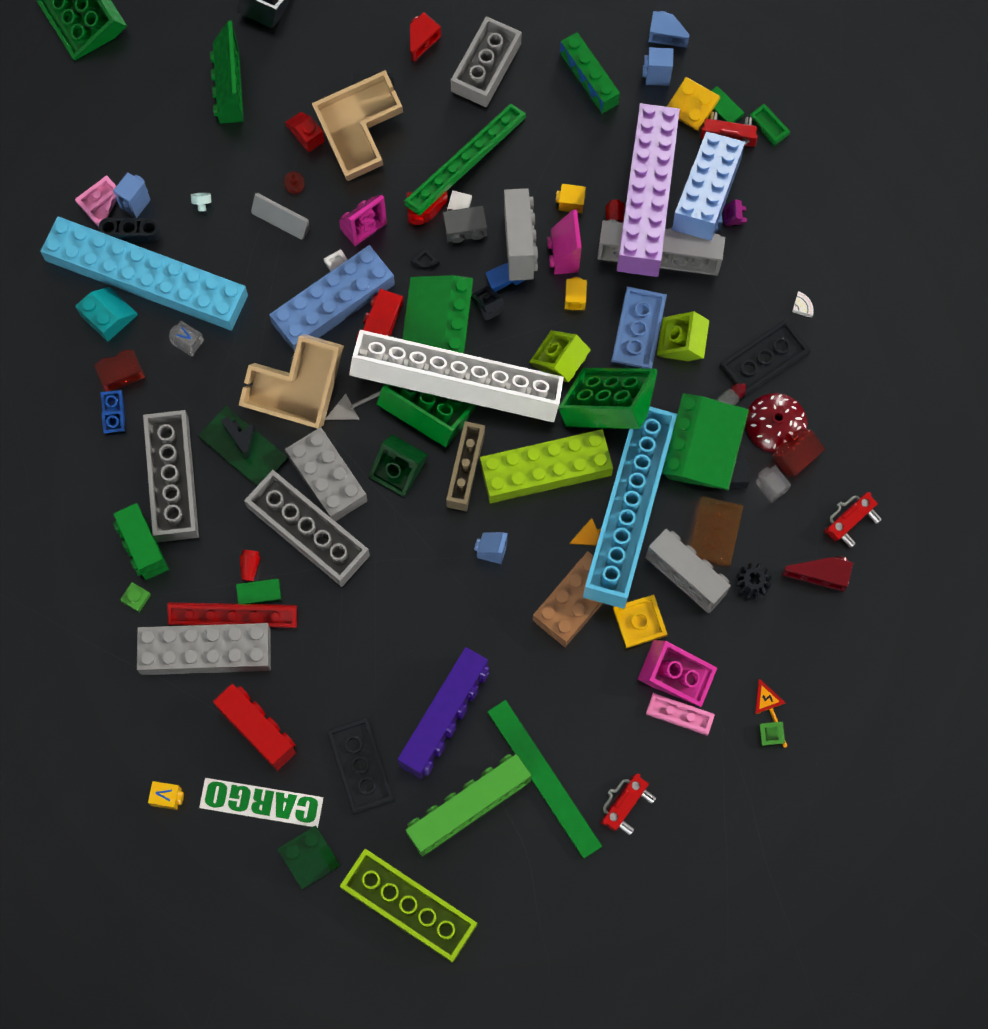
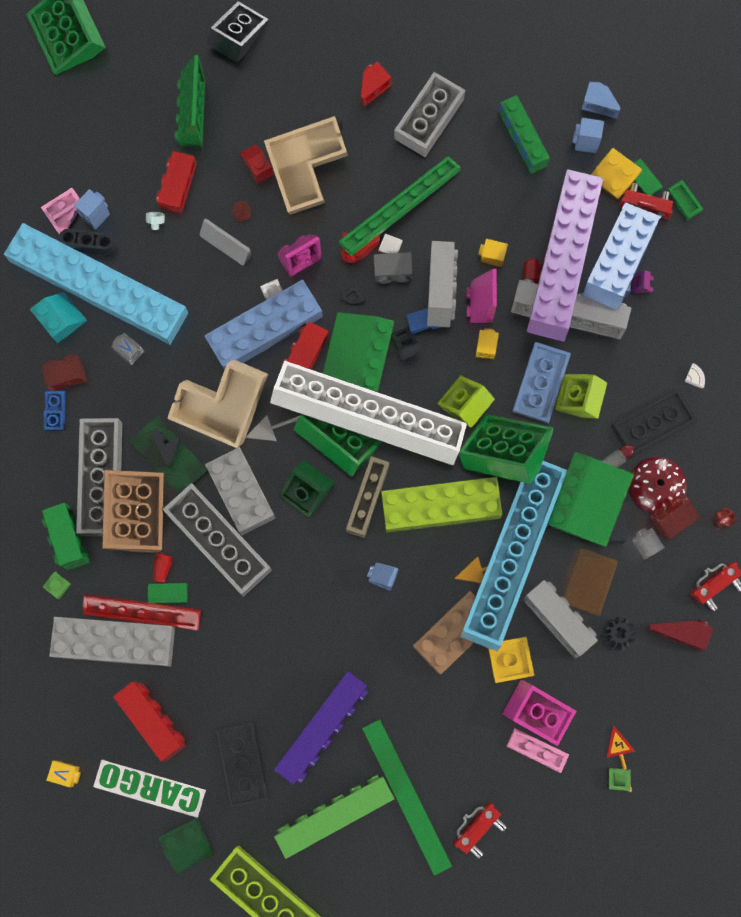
camera: 10 degrees right, 5 degrees up
none -> medium nougat slope [102,470,164,553]
none -> red brick [156,151,197,214]
none -> clear red tile [716,507,737,527]

